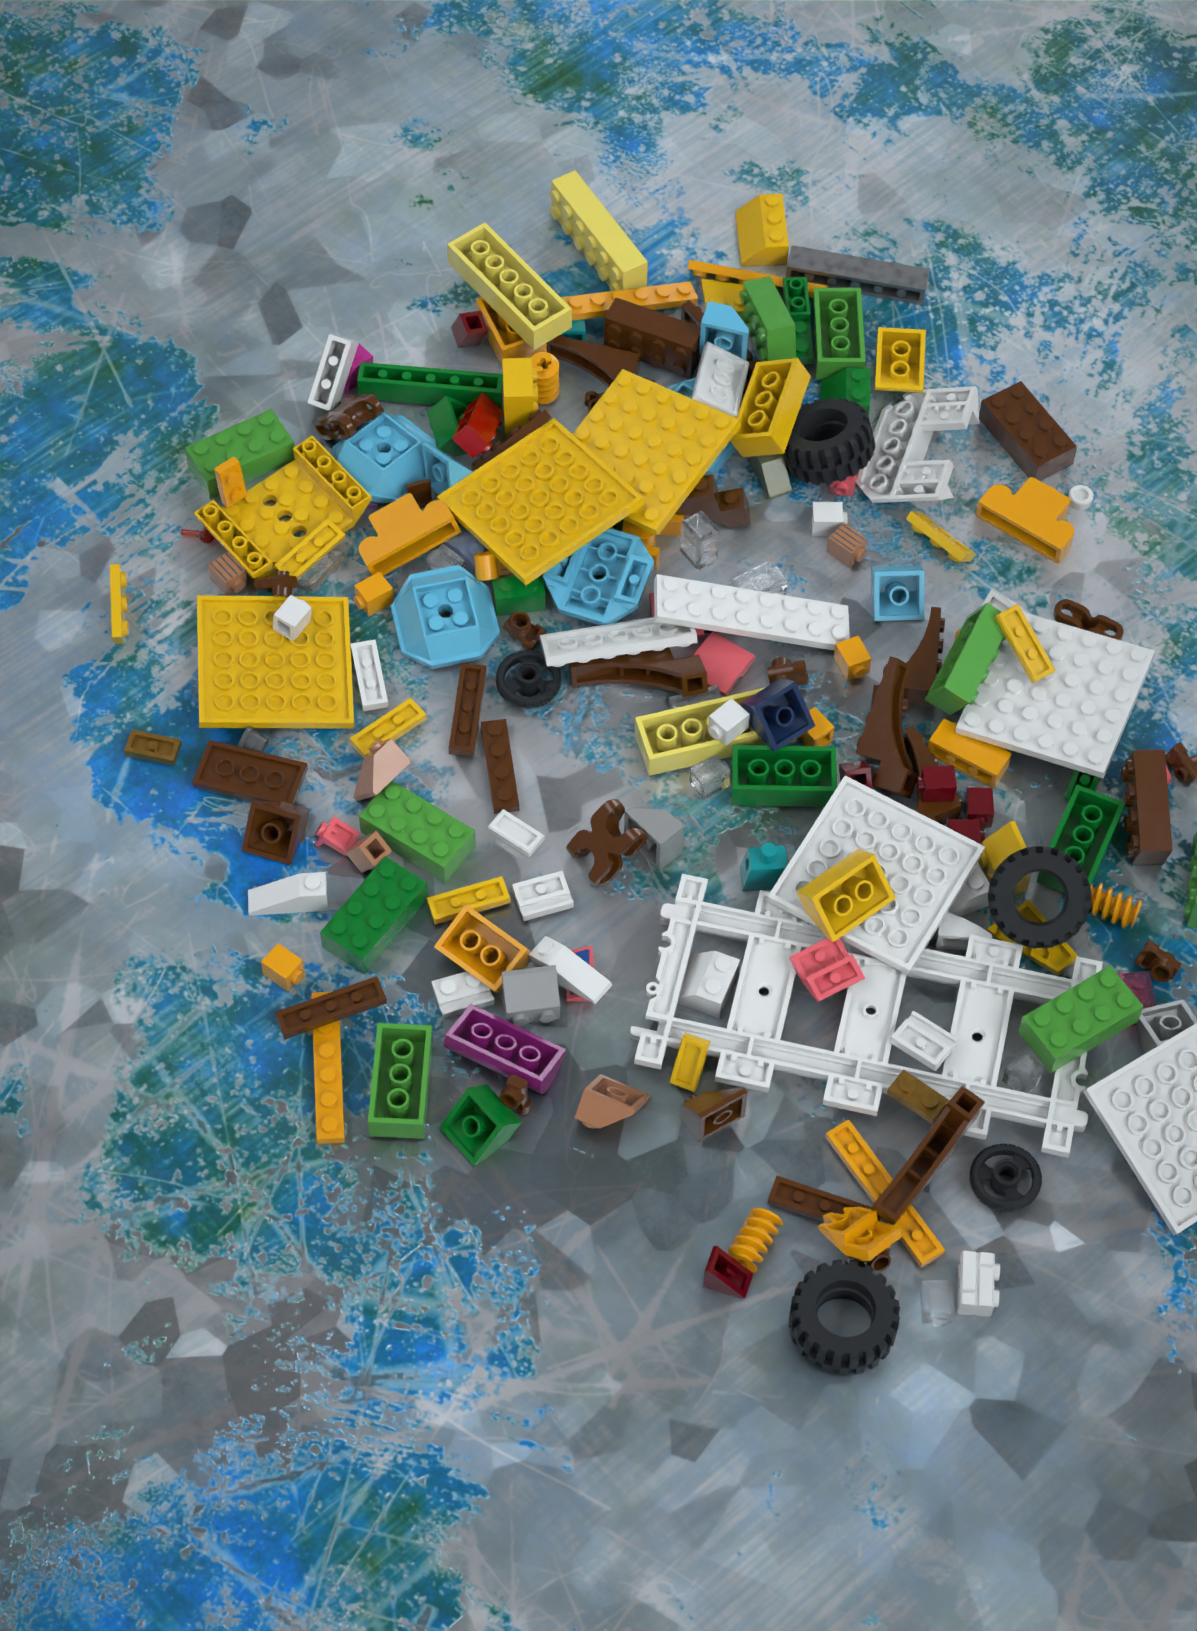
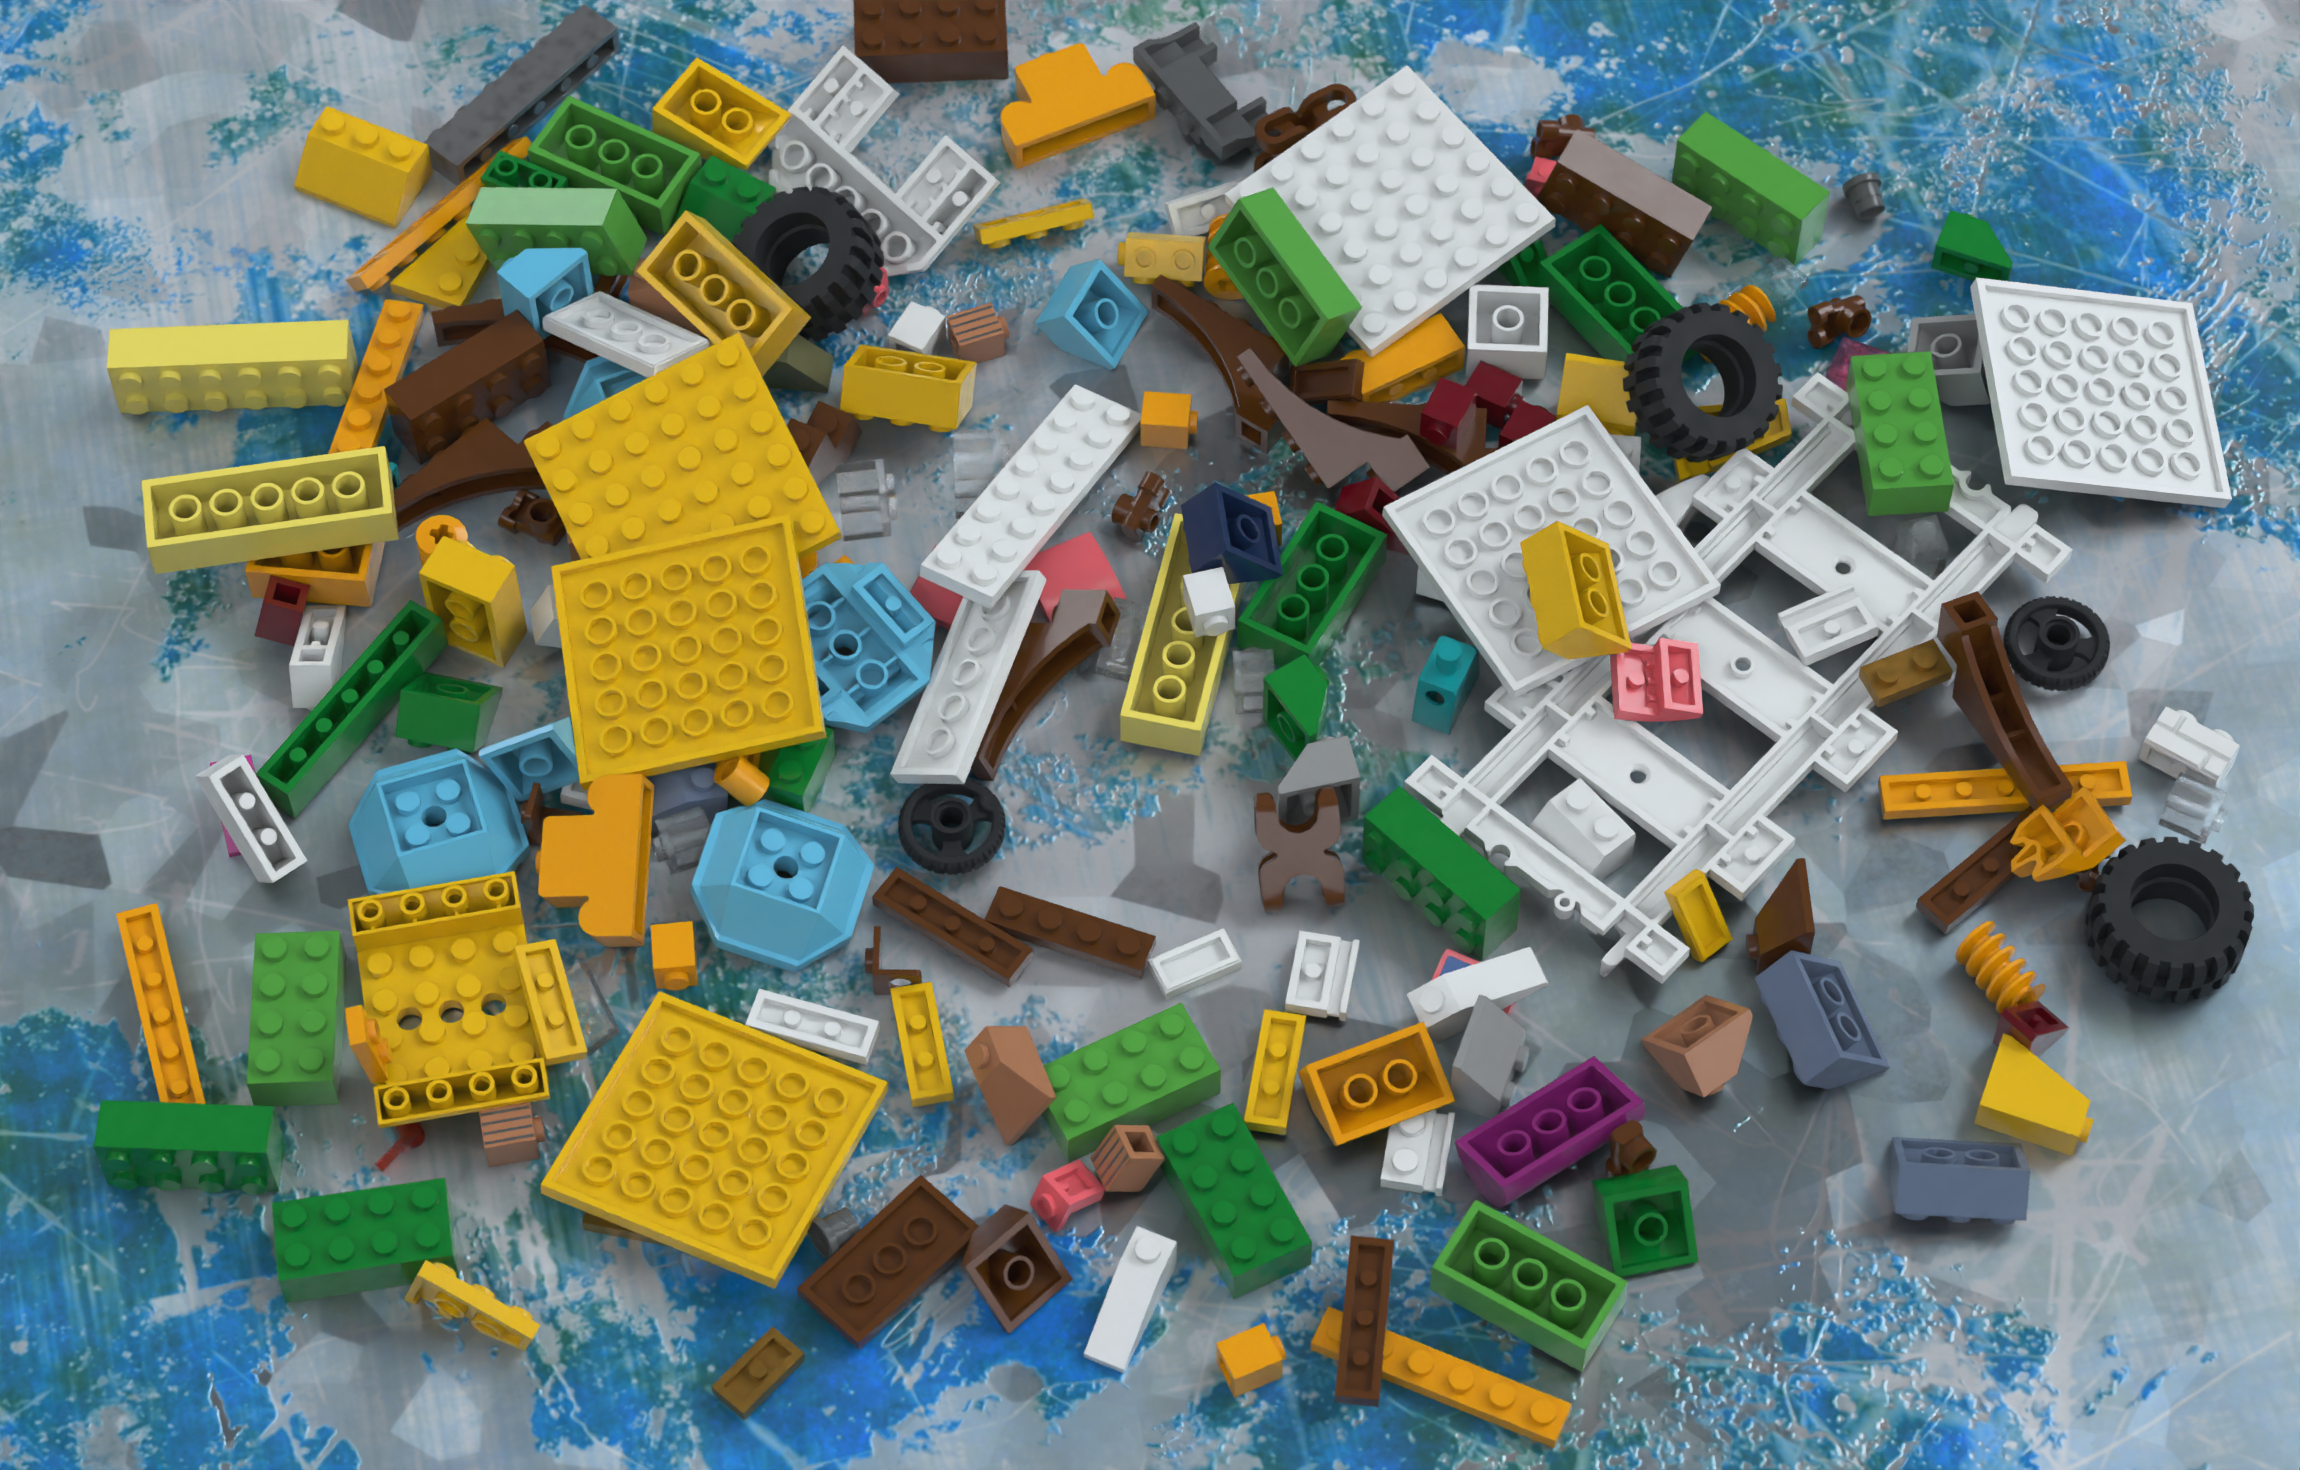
camera: 60 degrees left, 0 degrees up
reddish brown plate [253,571,297,596] -> none
white brick [272,595,312,642] -> none
reddish brown piece [312,394,384,440] -> none
red brick [452,393,504,458] -> none
reddish brown plate [471,410,553,471] -> none
reddish brown plate [502,611,547,651] -> none
yellow tile [994,604,1056,684] -> none
white tile [1068,485,1093,510] -> none
none -> green brick [93,1100,286,1195]
none -> light orange plate [116,903,206,1104]
none -> green brick [272,1178,459,1303]
none -> white slope [289,605,347,711]
none -> yellow brick [840,344,977,432]
none -> reddish brown bracket [865,926,922,995]
none -> yellow brick [1117,232,1206,287]
none -> dark grey bracket [1133,22,1279,161]
none -> green slope [1263,654,1330,761]
none -> reddish brown tile [1289,359,1364,405]
none -> green brick [1362,786,1521,961]
none -> white brick [1466,285,1549,379]
none -> sand blue slope [1755,950,1890,1090]
none -> sand blue slope [1891,1137,2030,1225]
none -> yellow slope [1974,1033,2094,1156]

